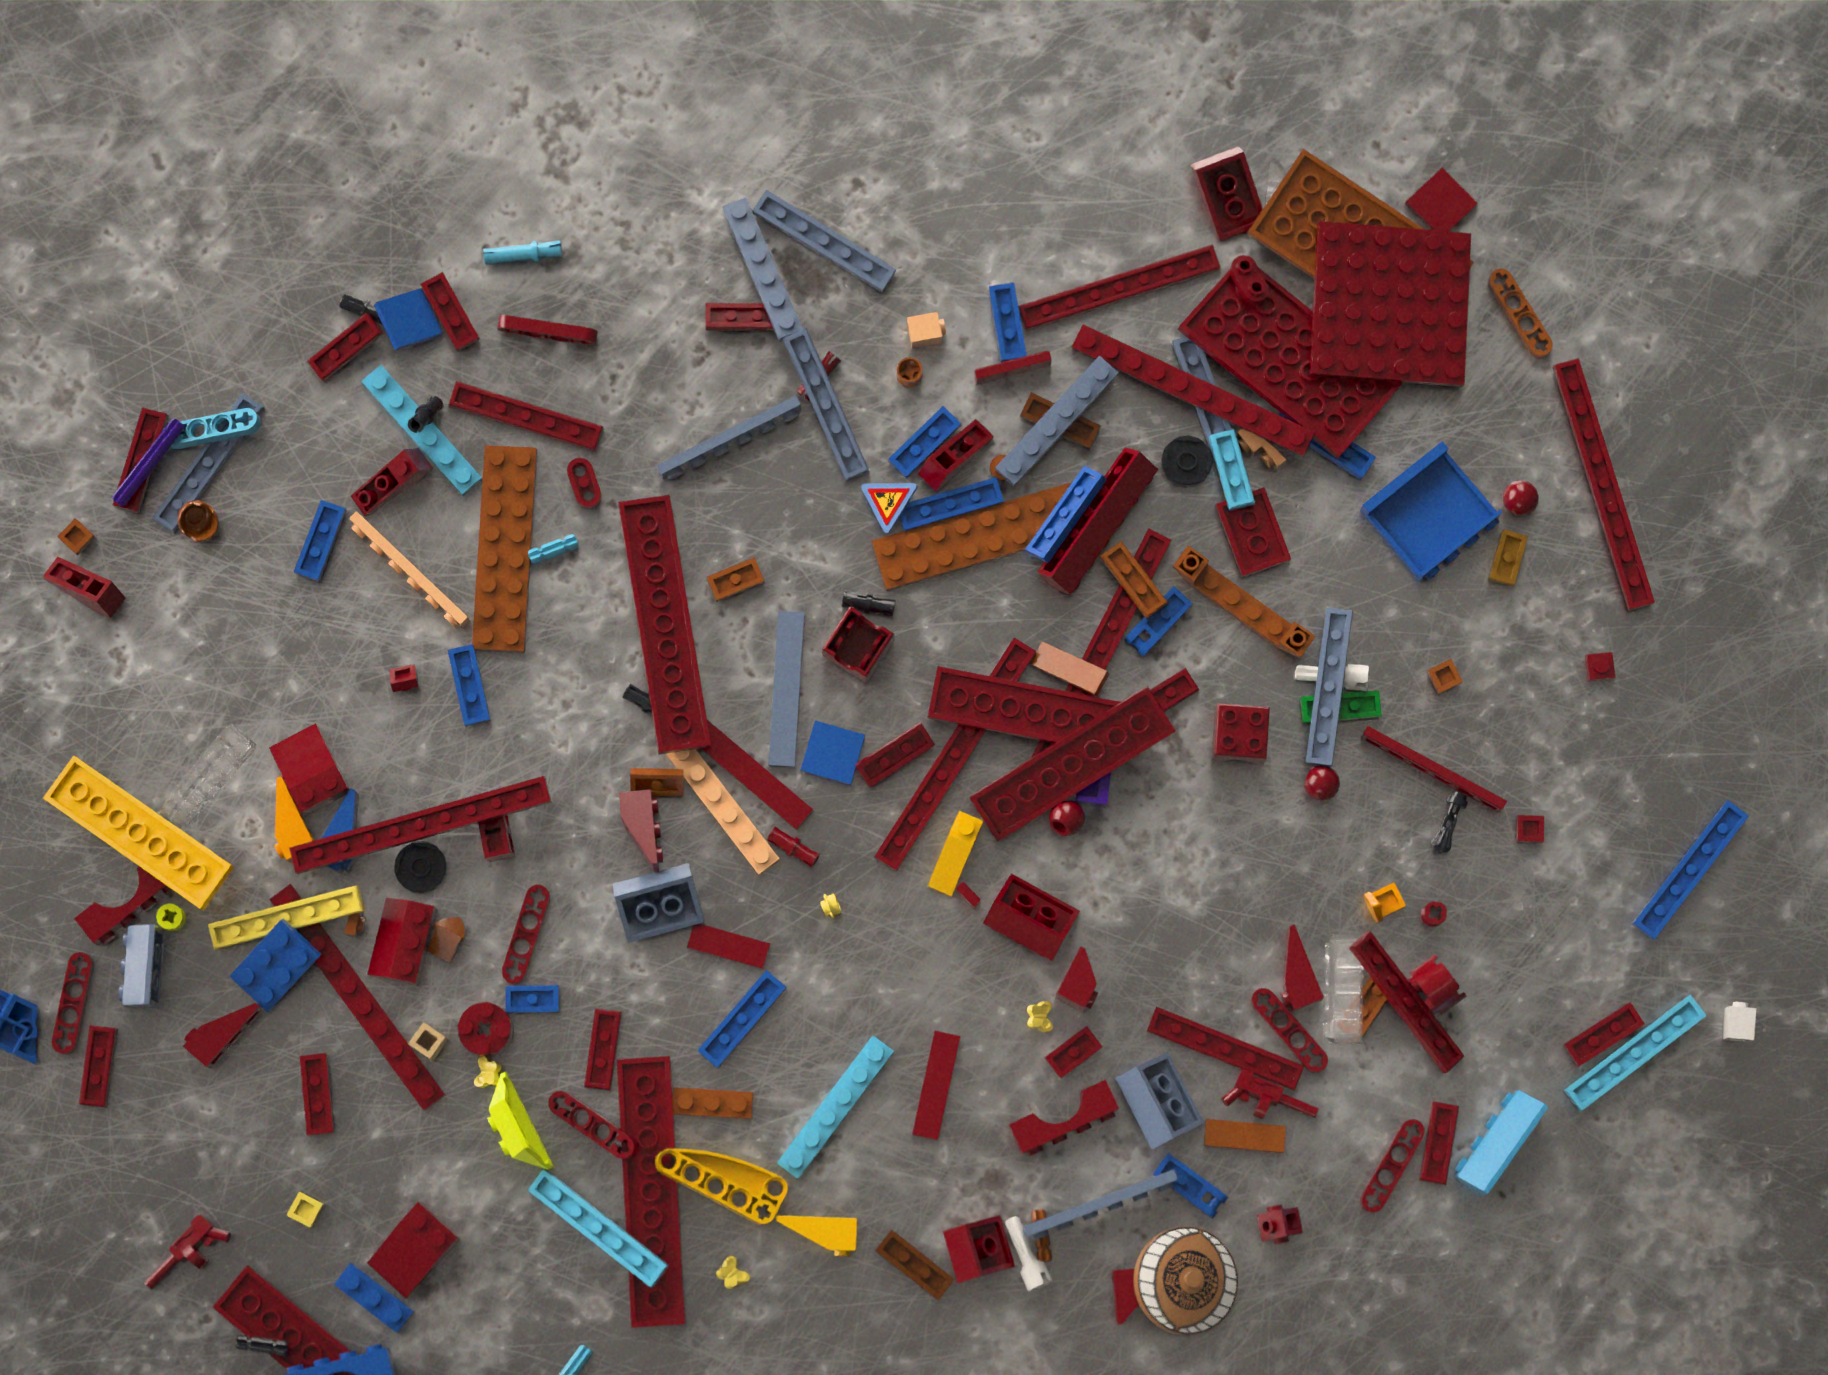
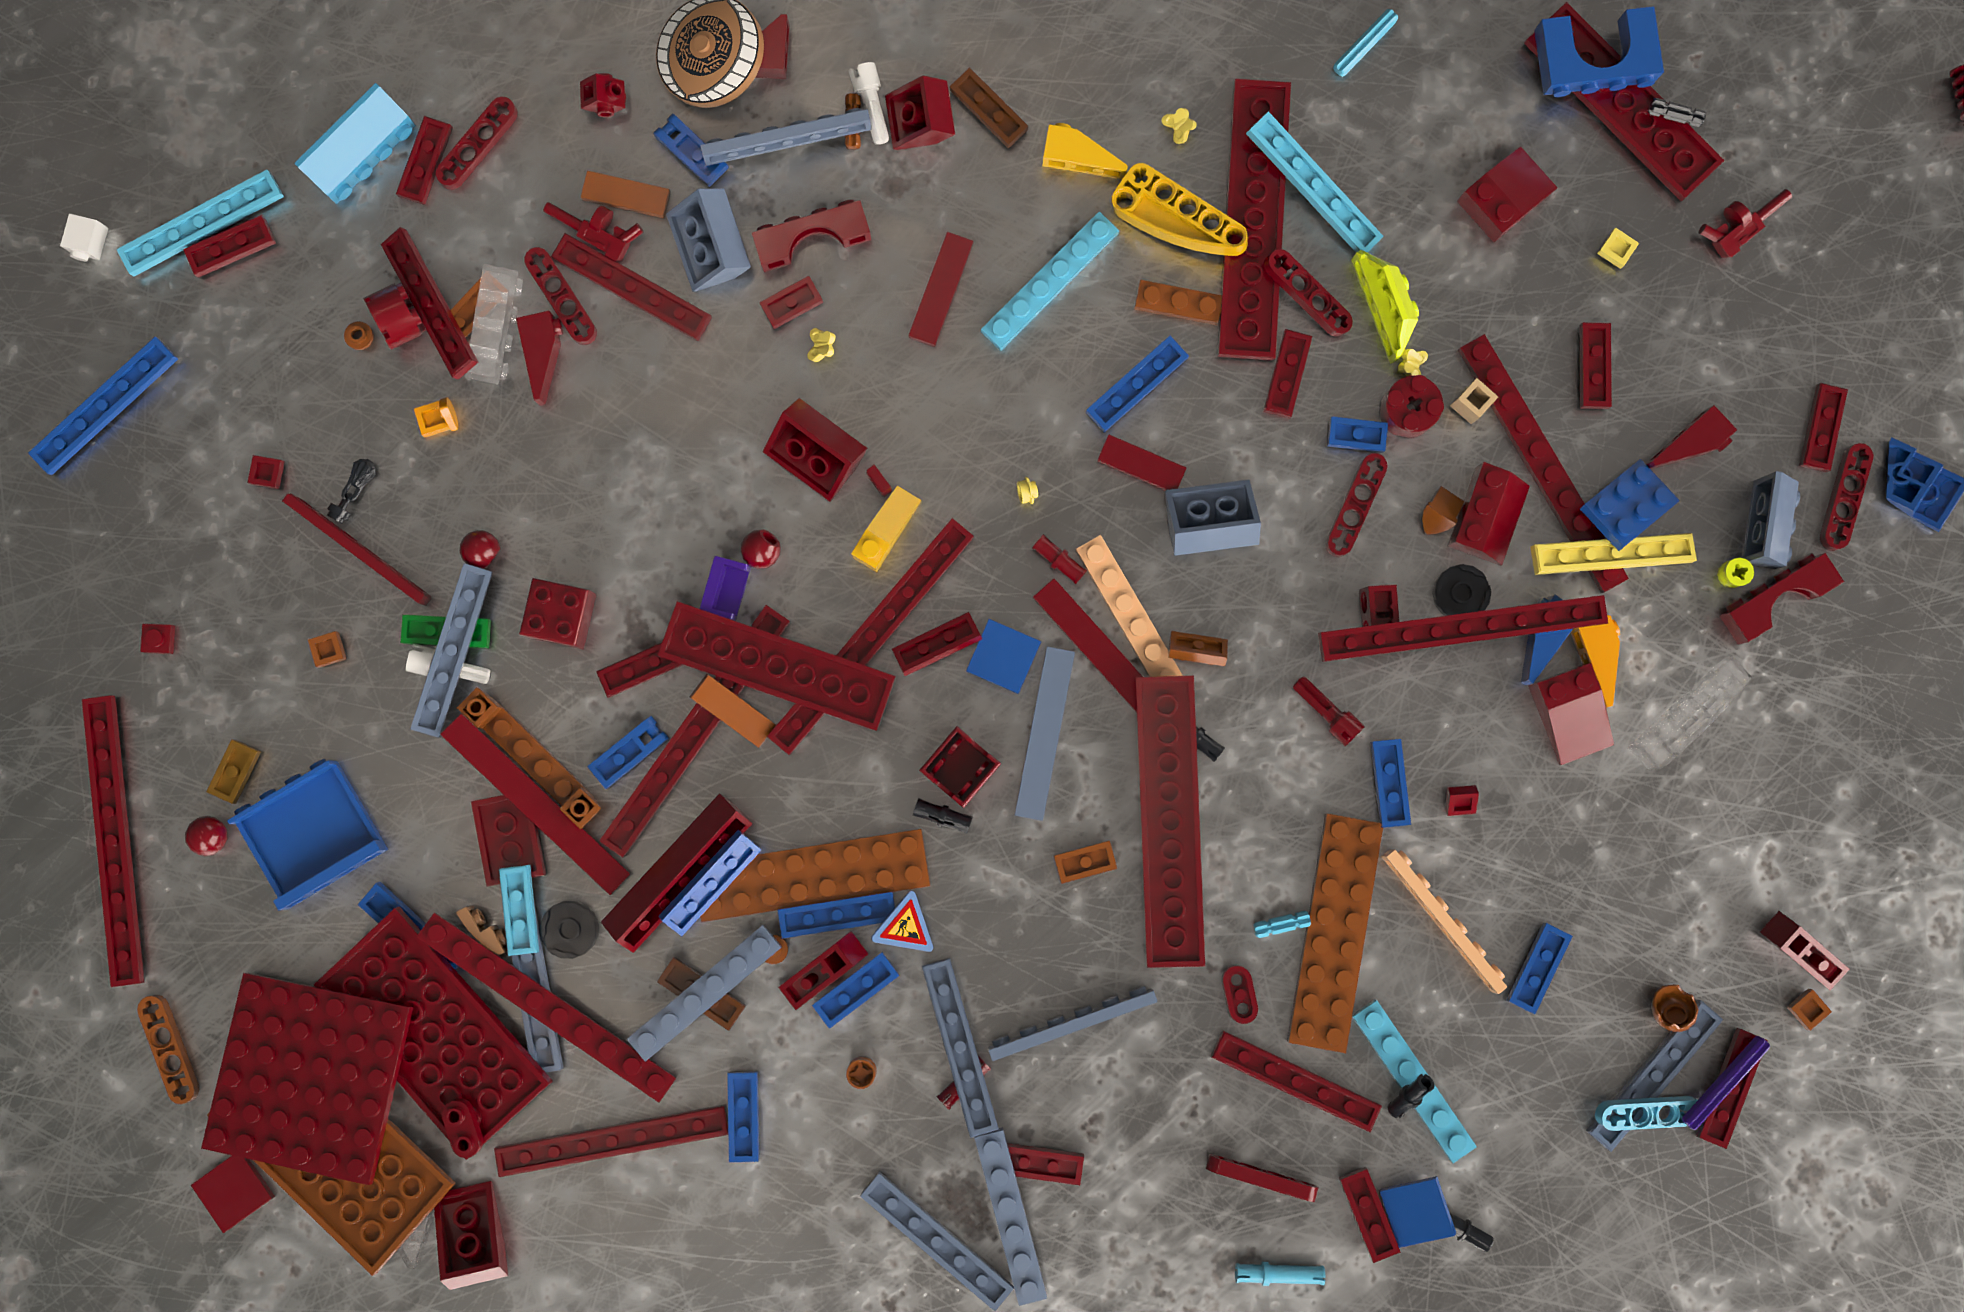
camera: 175 degrees left, 5 degrees up
yellow plate [43,756,235,911] -> none
dark red tile [307,313,384,382] -> none
blue plate [334,1263,414,1333] -> none
dark orange plate [344,912,366,938] -> none
dark red slope [351,448,433,516] -> none
dark red slope [619,789,663,873] -> none
light nougat brick [907,312,946,348] -> none
dark red plate [969,685,1176,841] -> none
dark red tile [974,350,1052,385] -> none
dark red slope [1055,946,1098,1013] -> none
dark orange tile [1100,541,1168,619] -> none
dark red bush [1421,901,1447,927] -> none
none -> dark orange plate [344,321,374,350]
none -> dark red tile [440,714,630,895]
none -> dark red piece [1293,676,1365,747]

